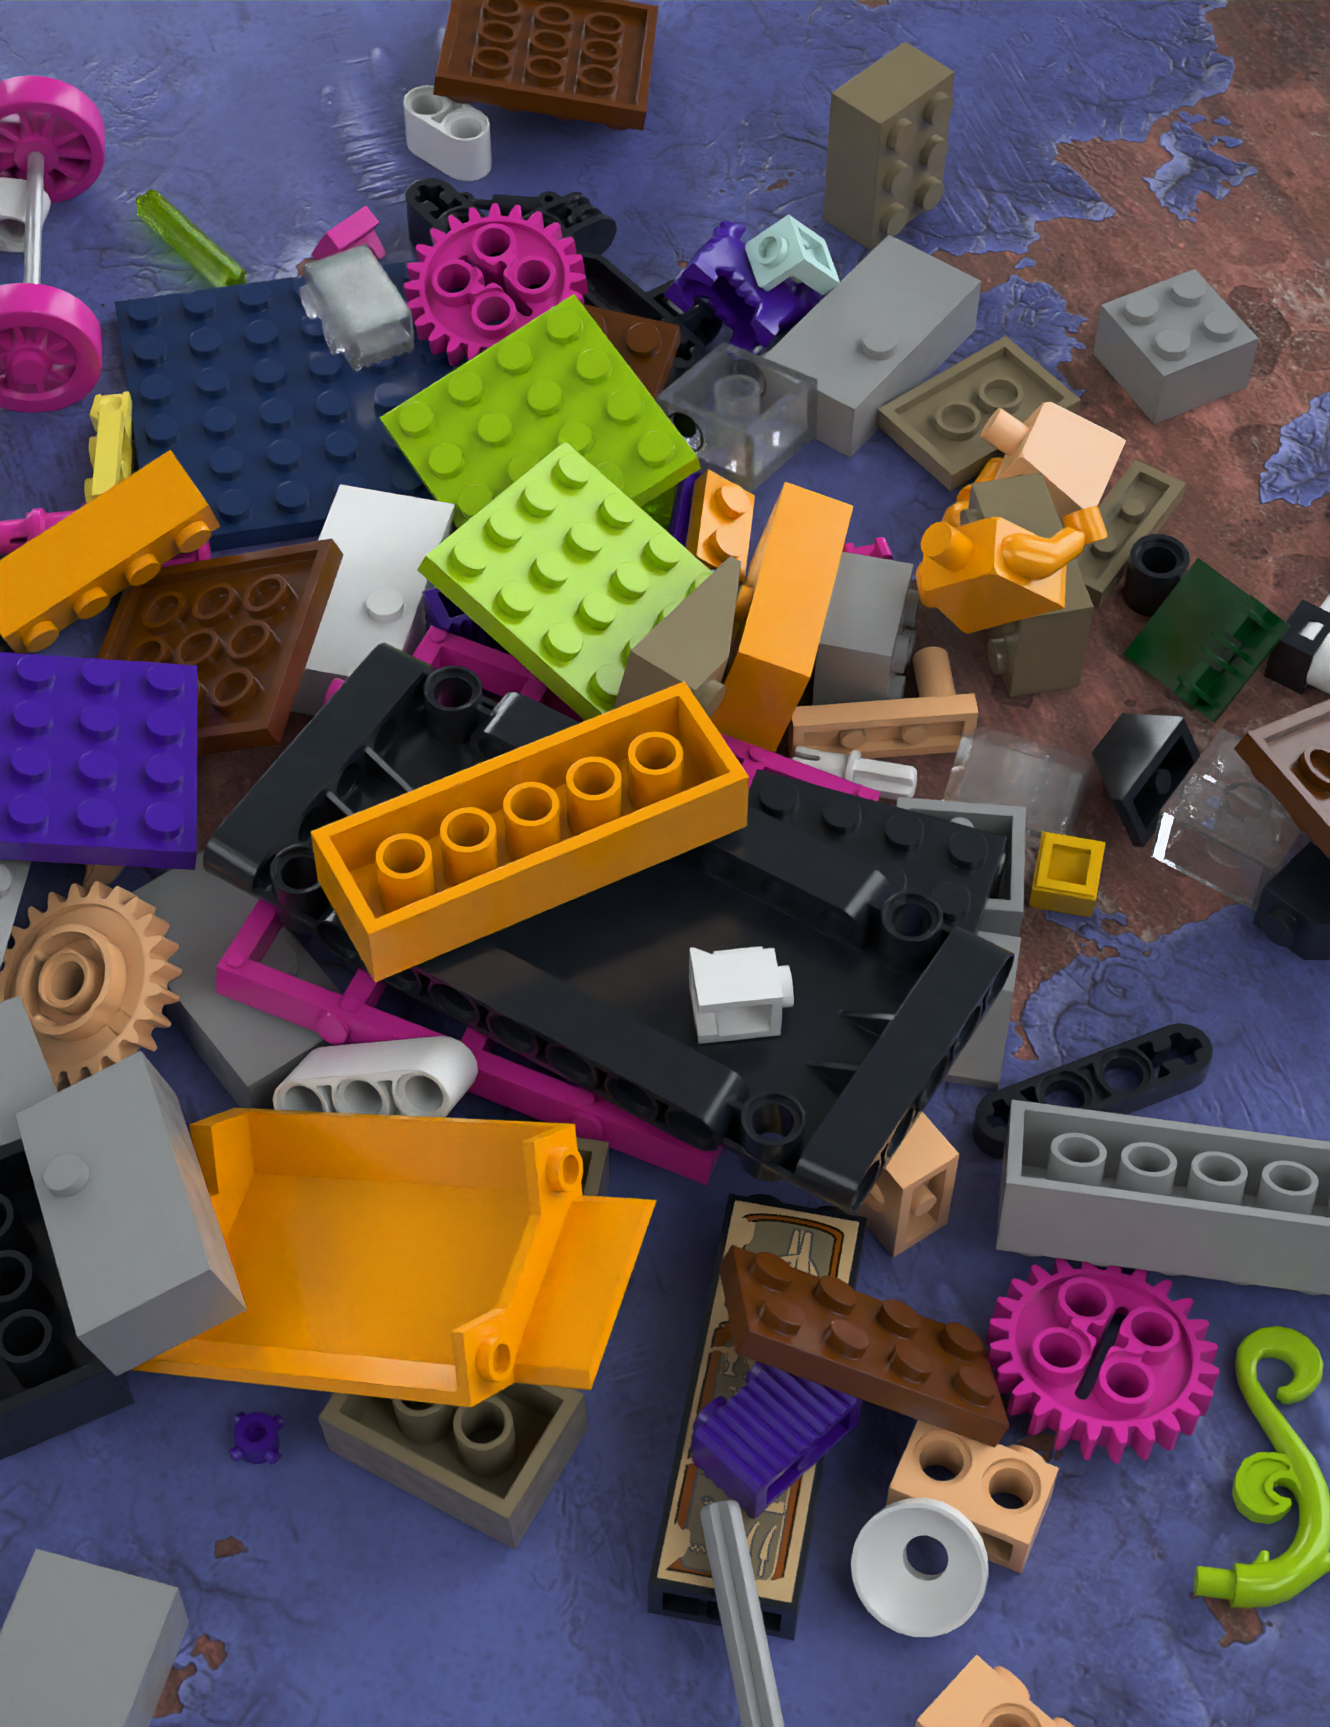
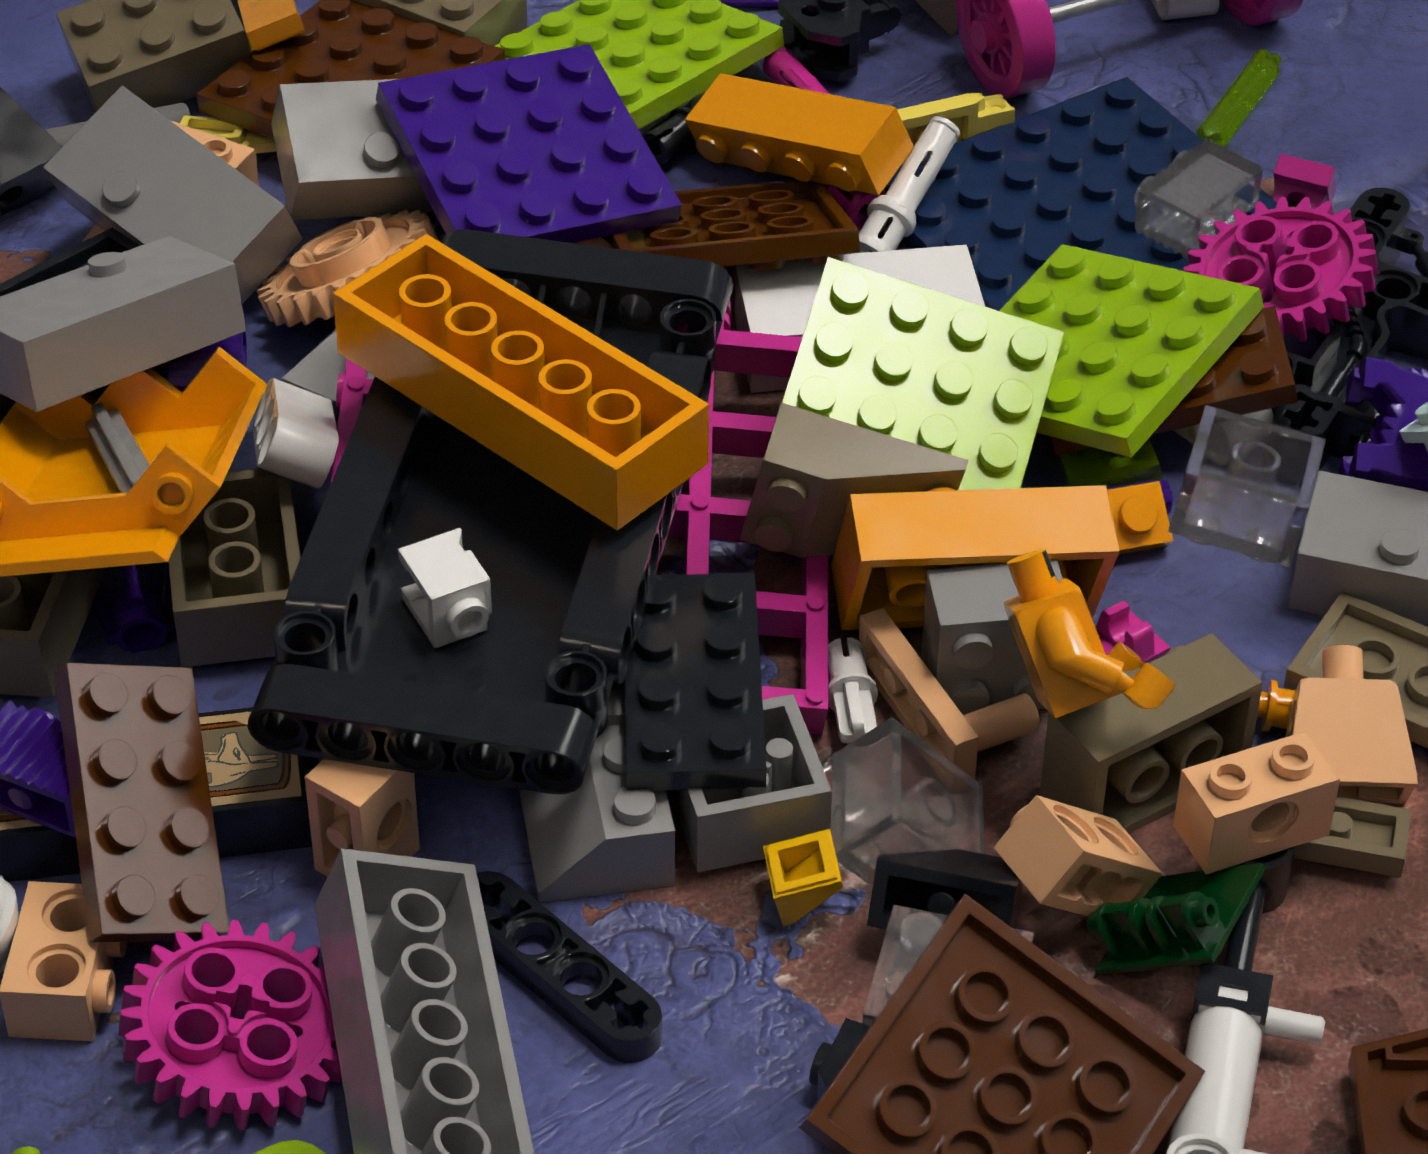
camera: 70 degrees right, 10 degrees down
none -> light grey axle [85,403,150,493]
none -> white pin [851,116,960,254]
none -> light nougat brick [993,795,1163,916]
none -> light nougat brick [1173,731,1340,875]

